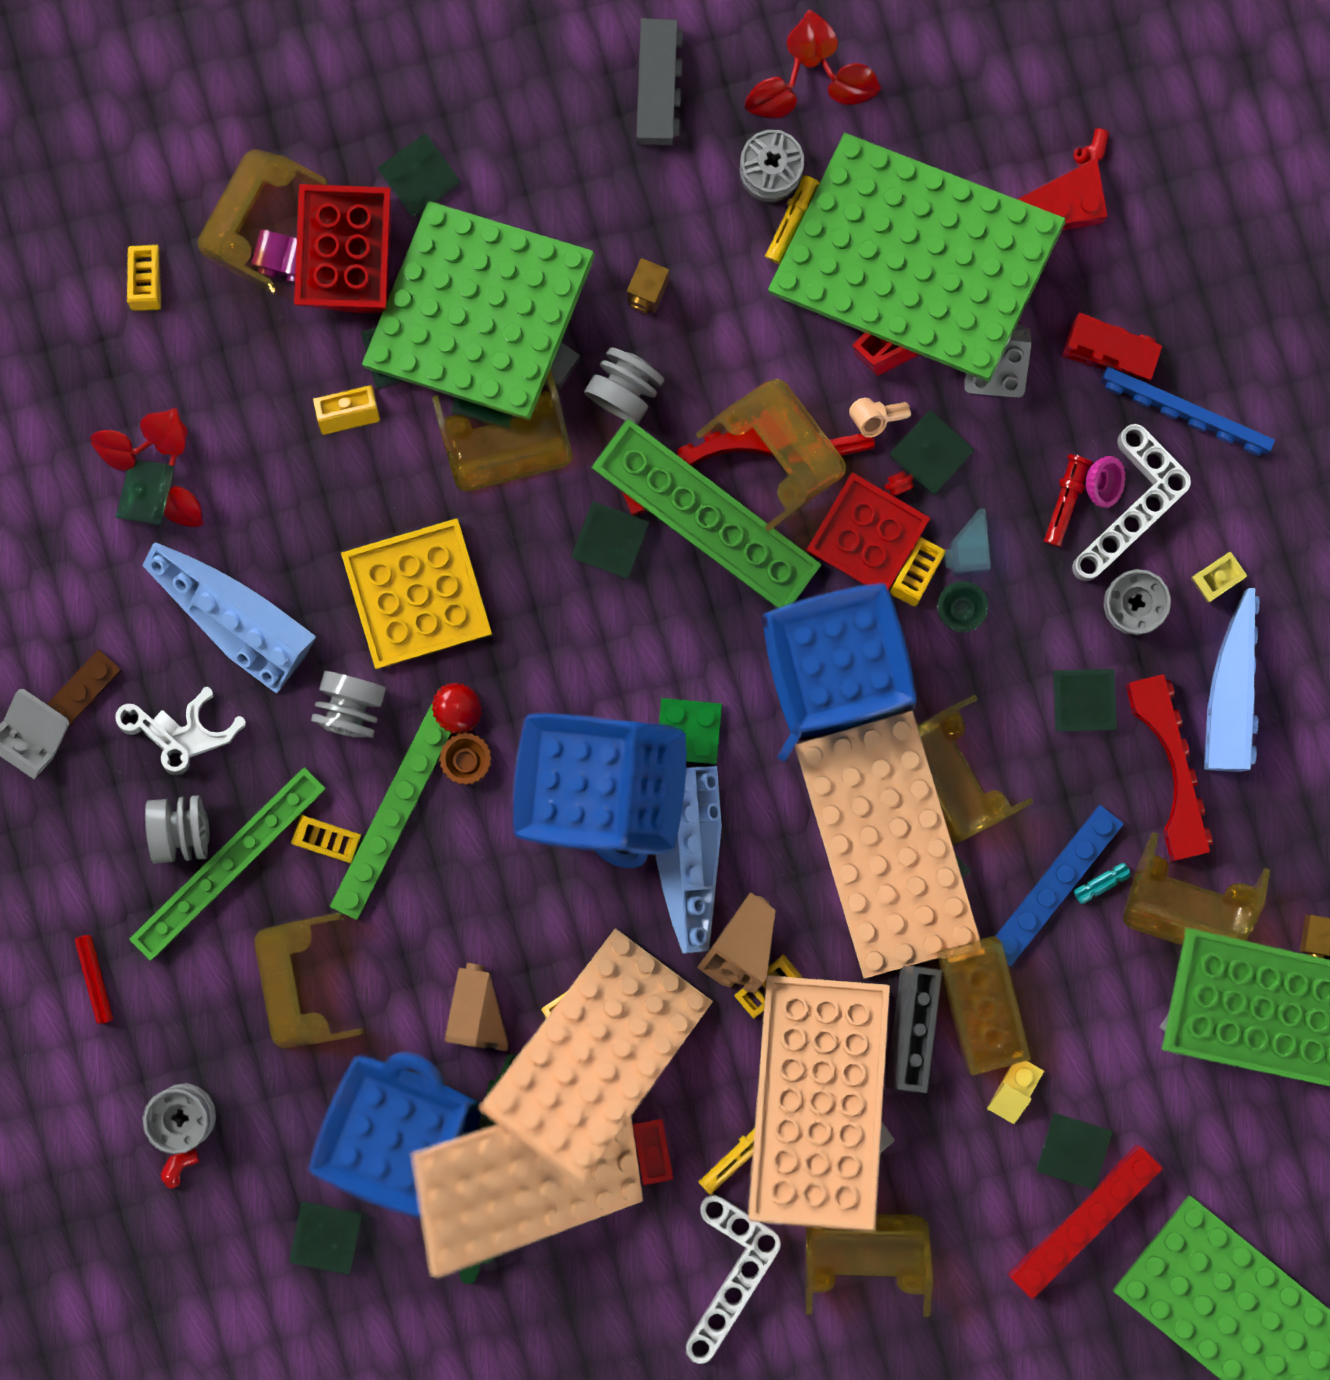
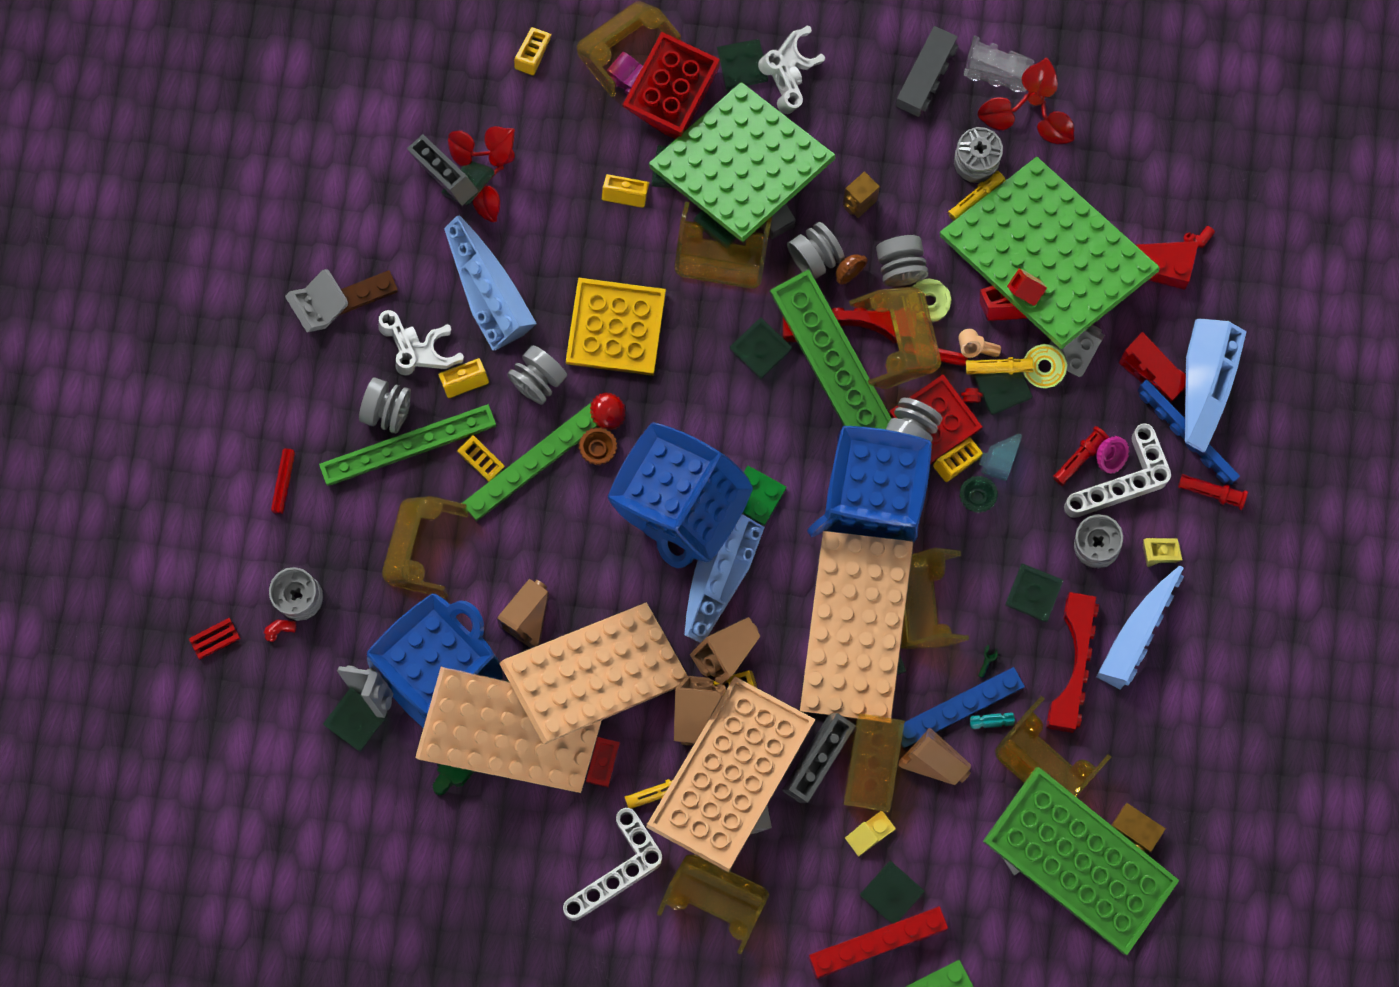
camera: 25 degrees right, 10 degrees down
none -> red tile [189,618,240,660]
none -> light grey bracket [337,665,393,718]
none -> dark grey brick [407,134,478,205]
none -> yellow slope [438,358,489,398]
none -> medium nougat slope [674,676,726,745]
none -> white piece [758,26,825,114]
none -> dark orange hat [836,254,868,285]
none -> light grey wheel [876,235,929,287]
none -> light grey wheel [886,397,943,442]
none -> medium nougat slope [898,728,971,785]
none -> yellowish green tile [907,279,951,323]
none -> clear wedge [963,36,1035,92]
none -> yellow pin [966,357,1034,375]
none -> dark green hand [978,645,998,678]
none -> red panel [1007,268,1047,306]
none -> yellowish green tile [1024,344,1068,388]
none -> red pin [1178,474,1248,510]
none -> light blue wedge [1185,319,1247,452]

